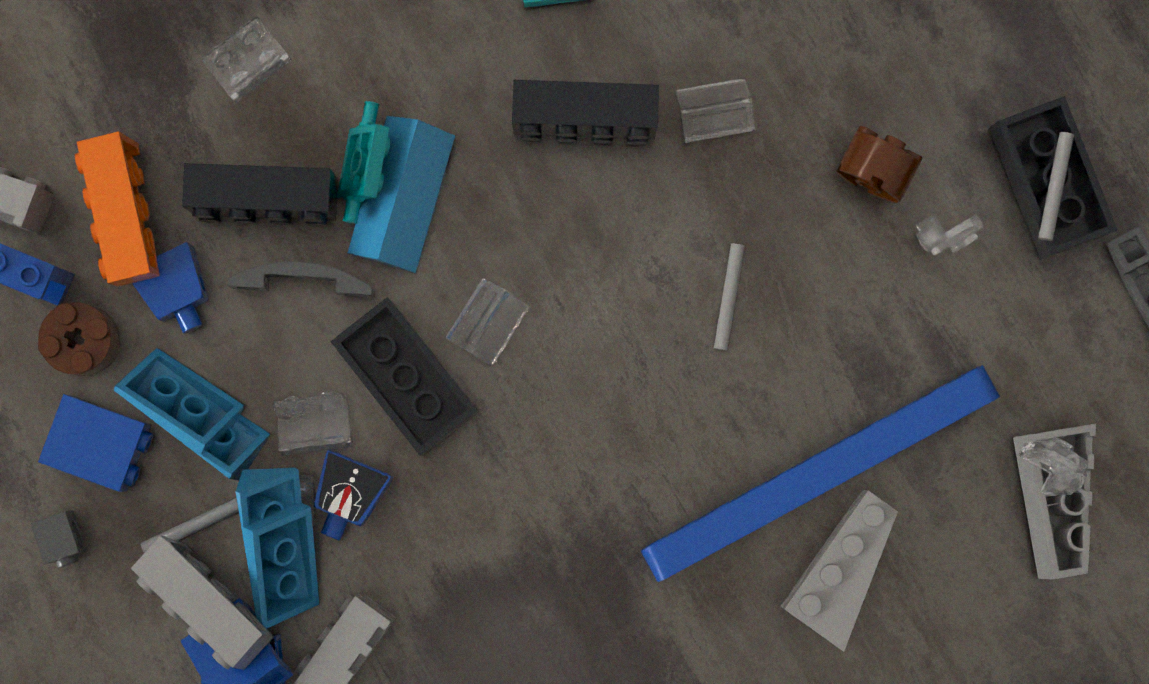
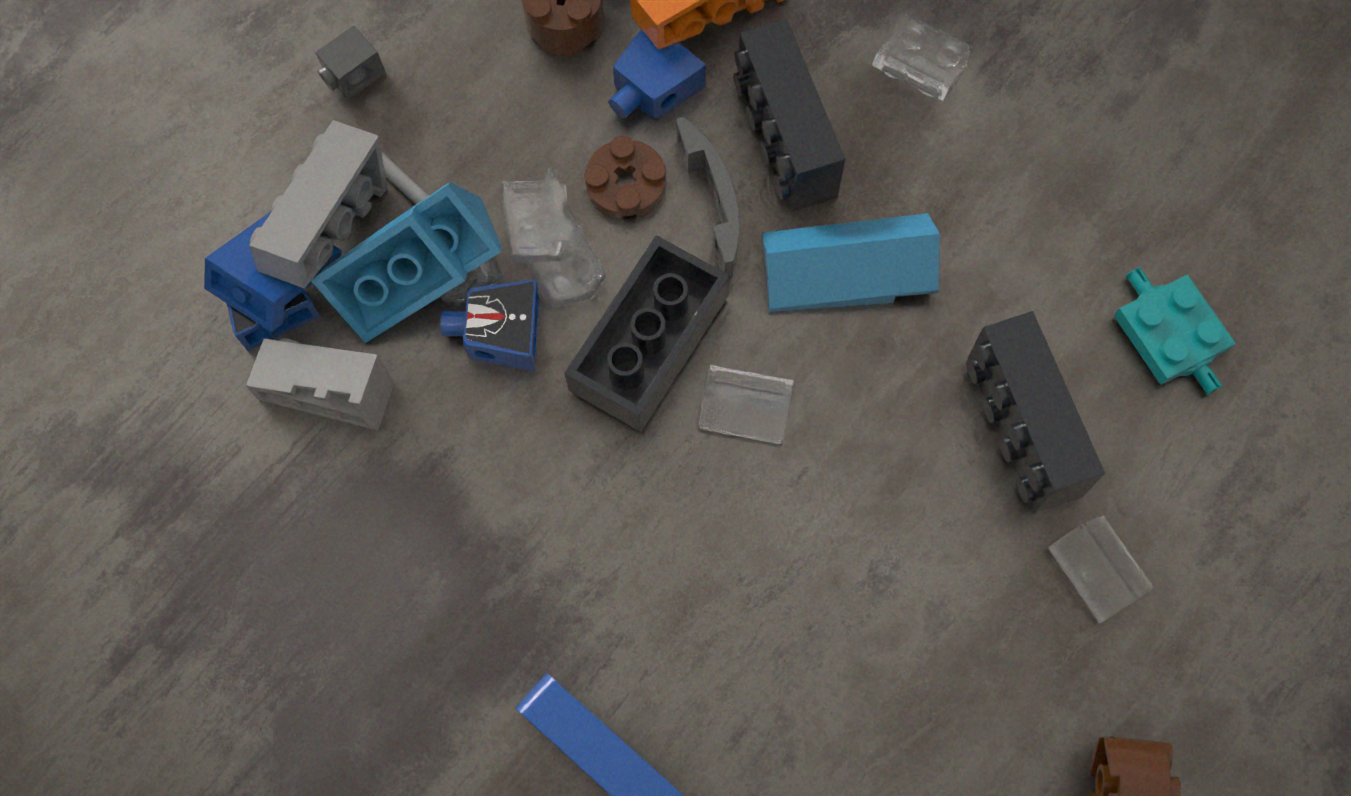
camera: 75 degrees right, 15 degrees down
blue panel [38,394,153,492] -> none
dark azure slope [114,348,270,480] -> none
teal plate [337,101,390,224] -> none
light grey bar [714,243,745,351] -> none
none -> clear bracket [501,168,573,263]
none -> reddish brown plate [584,136,666,219]

